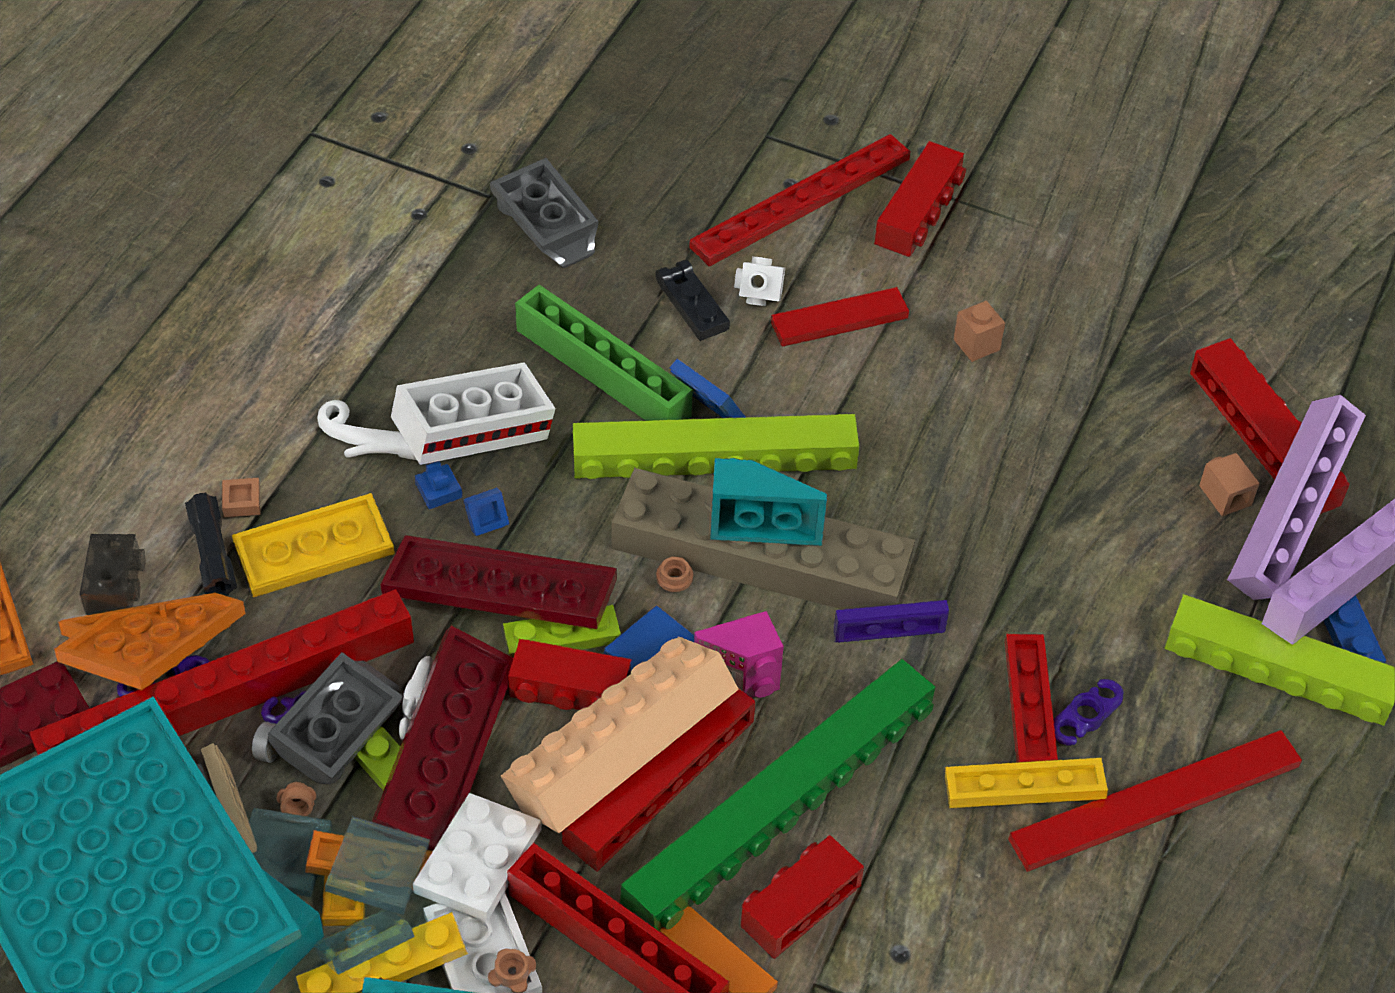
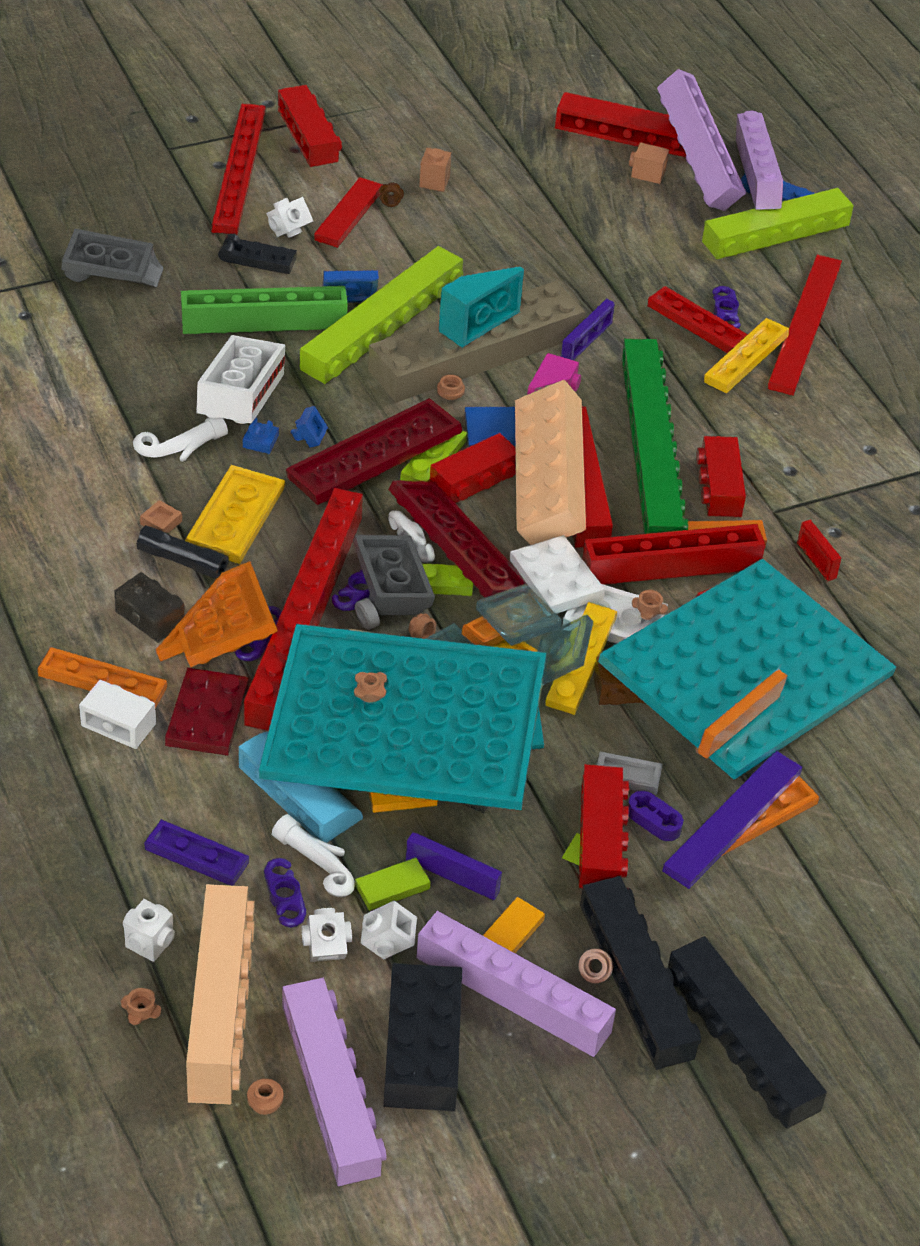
camera: 50 degrees left, 5 degrees down
none -> nougat plate [354,672,387,702]
none -> reddish brown plate [379,182,404,207]

